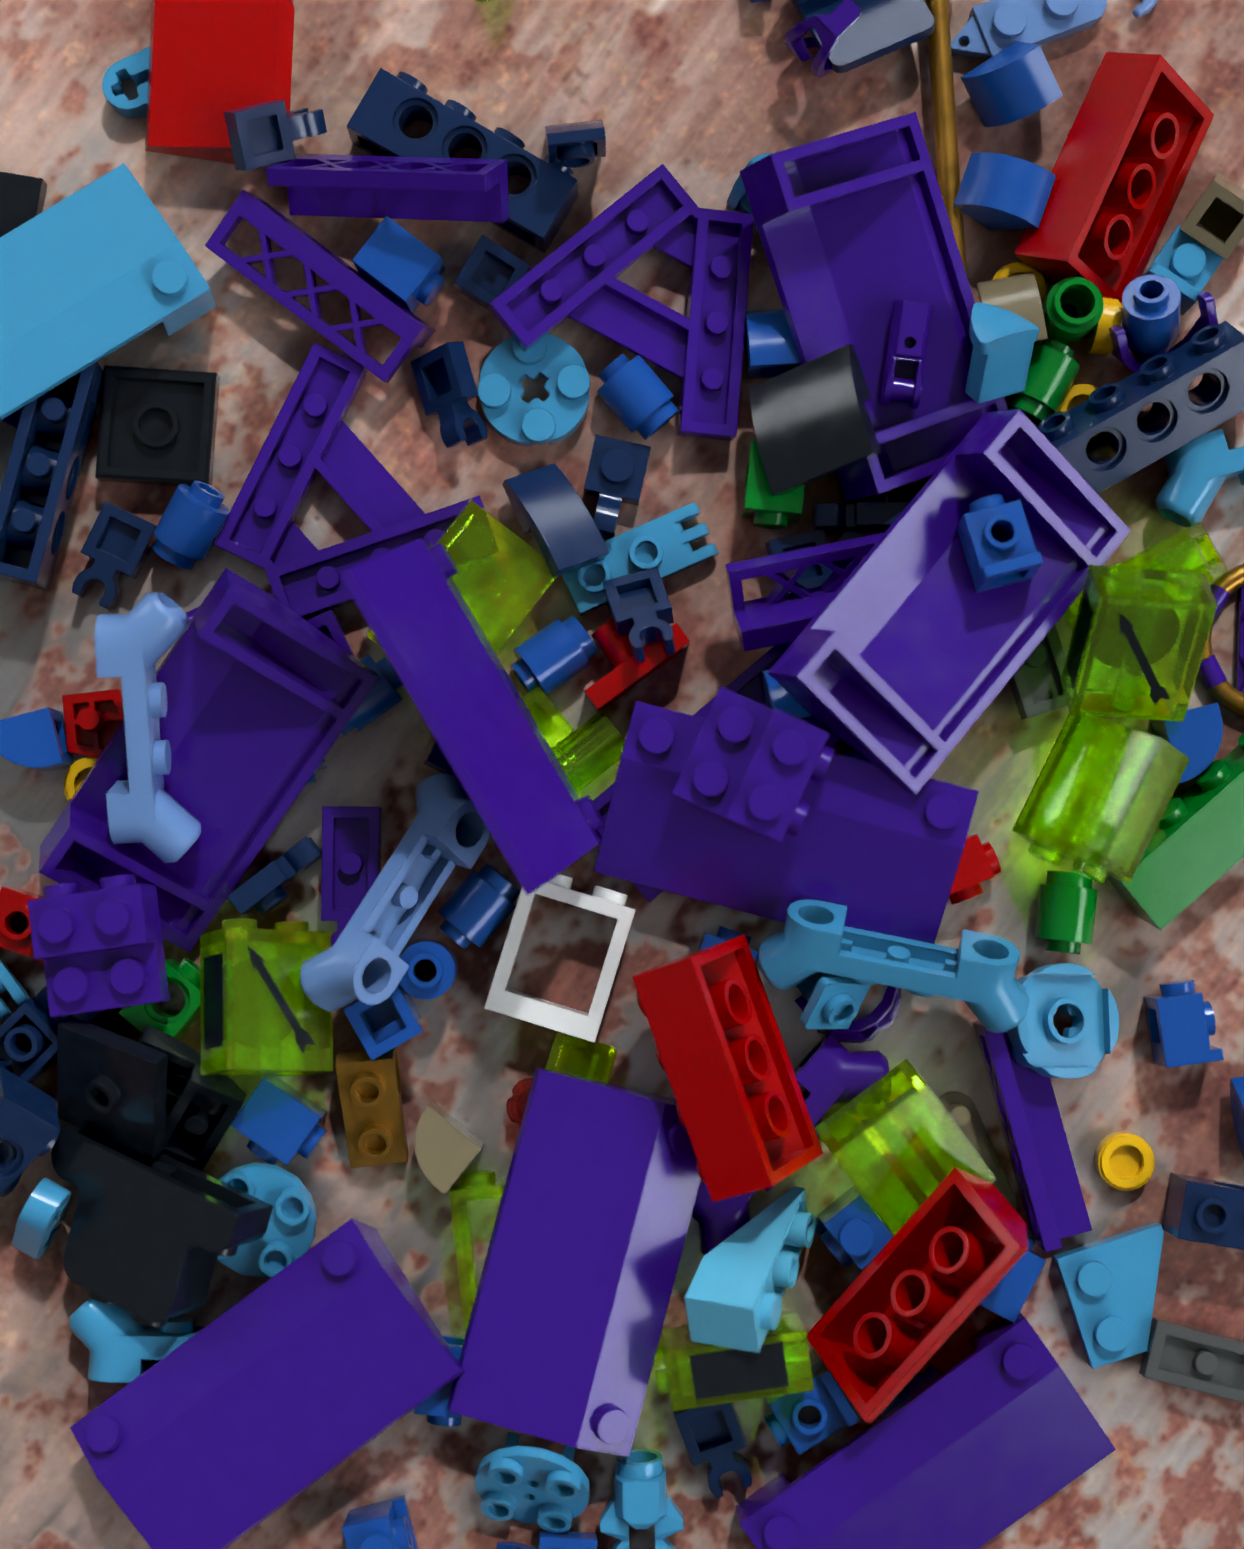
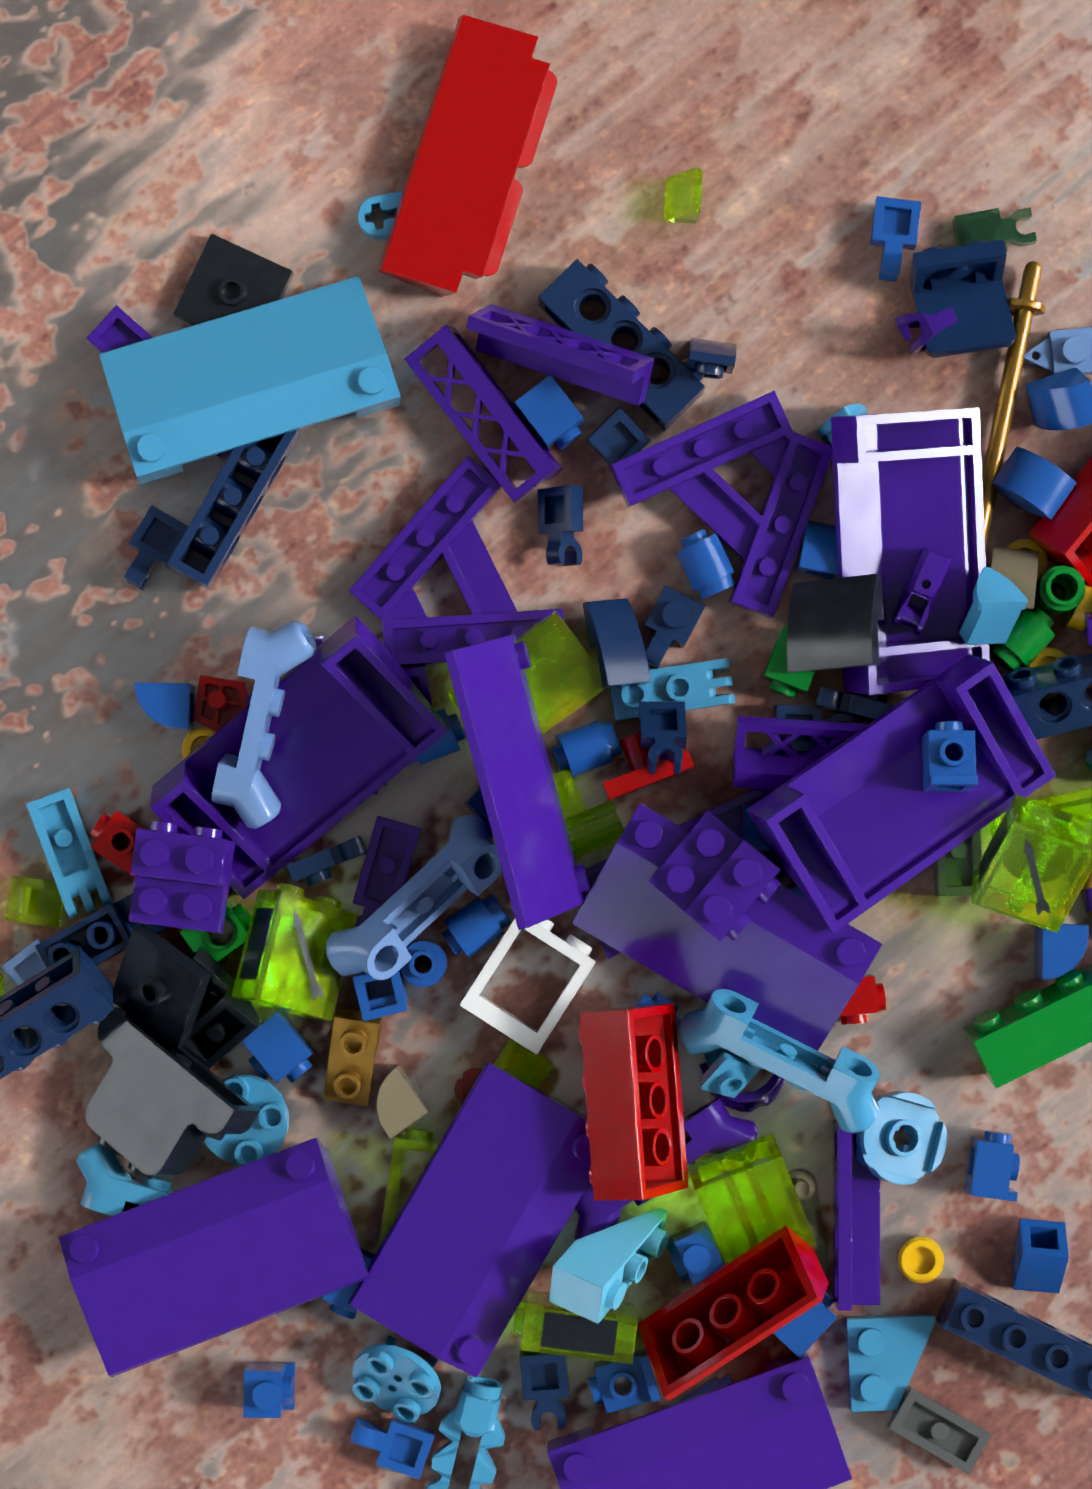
camera: 25 degrees right, 0 degrees up
dark azure beam [12,1177,71,1261] -> none
dark blue plate [72,501,156,611] -> none
black plate [95,365,220,486] -> none
blue brick [152,480,230,569] -> none
dark blue plate [224,100,327,171] -> none
dark azure plate [478,334,590,447] -> none
clear neon green brick [1012,708,1190,884] -> none
green brick [1035,871,1098,954] -> none

